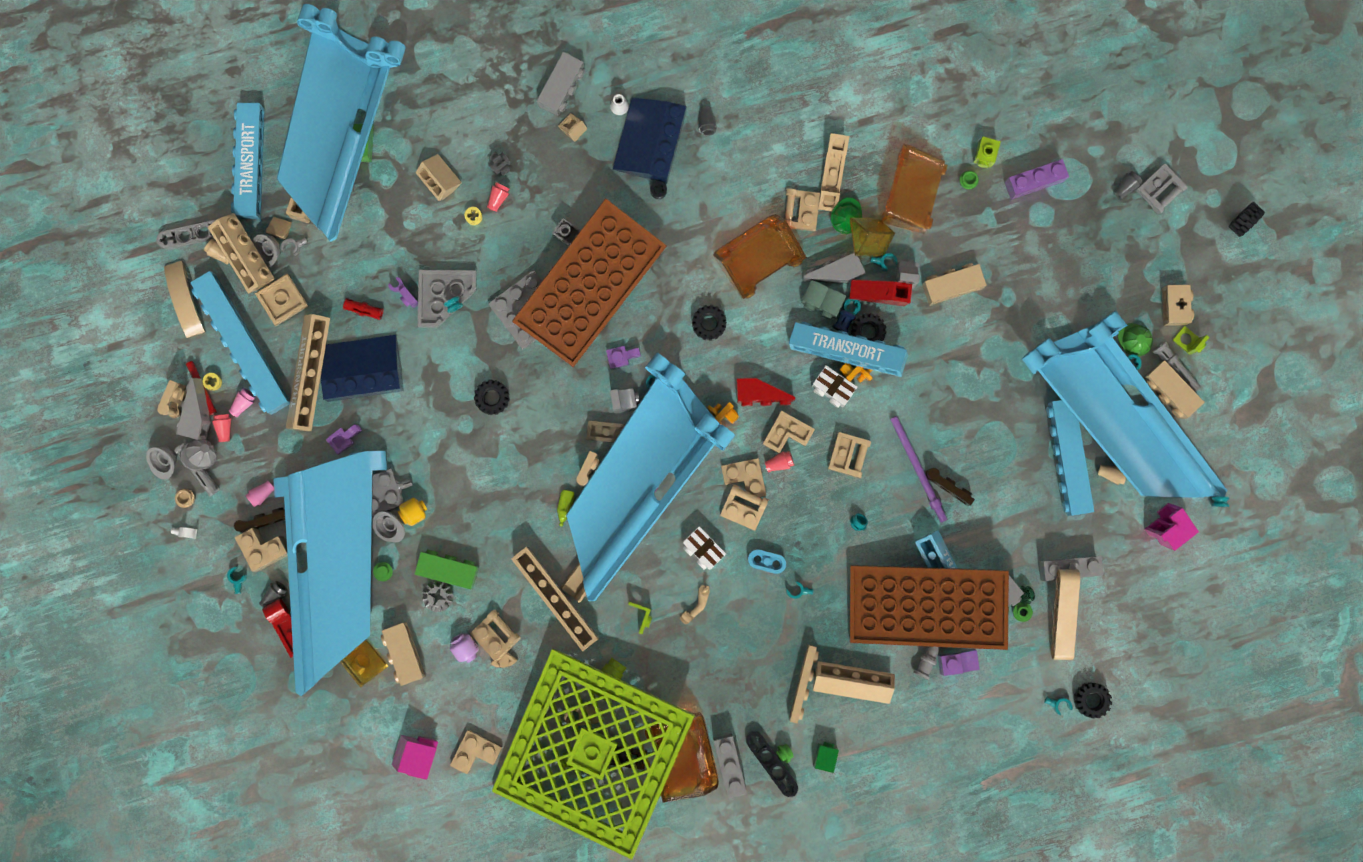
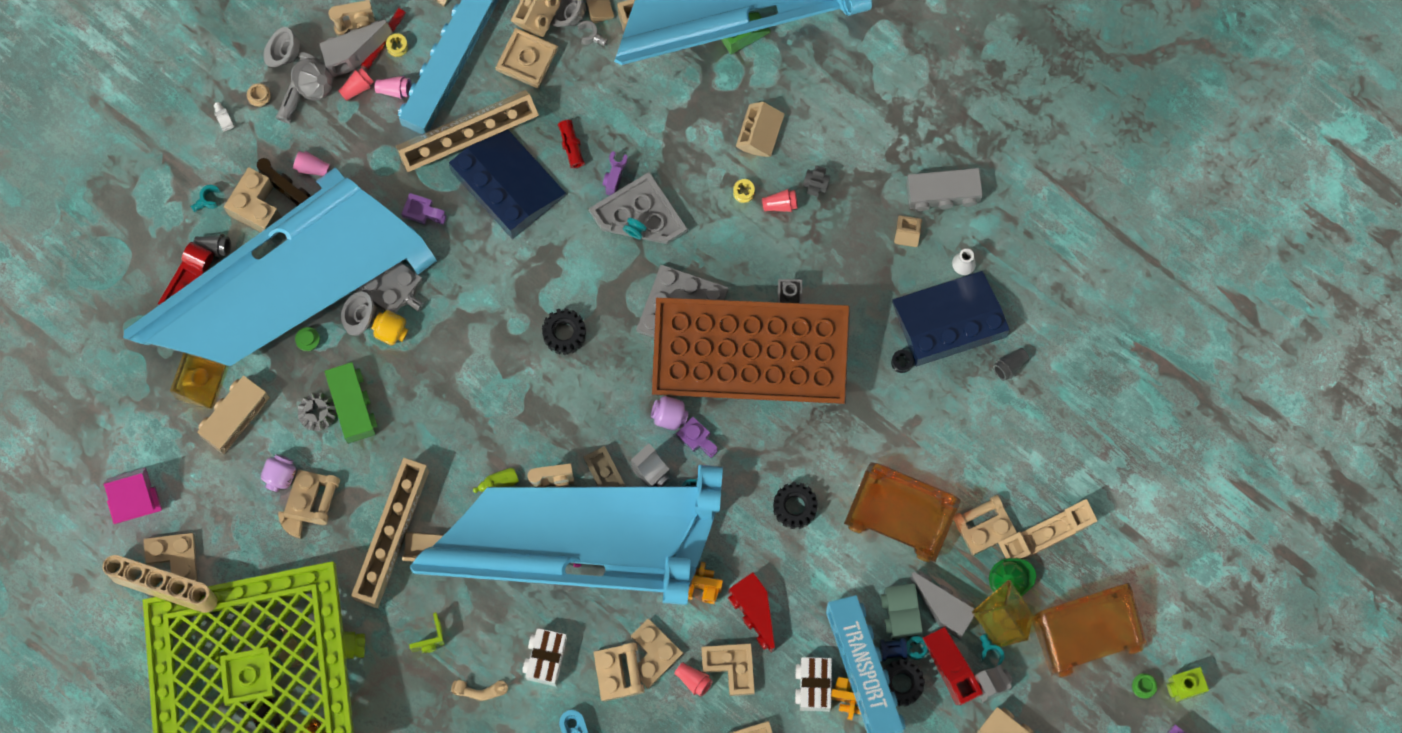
camera: 60 degrees right, 10 degrees down
none -> tan beam [102,555,218,613]
none -> lavender head [651,396,688,431]

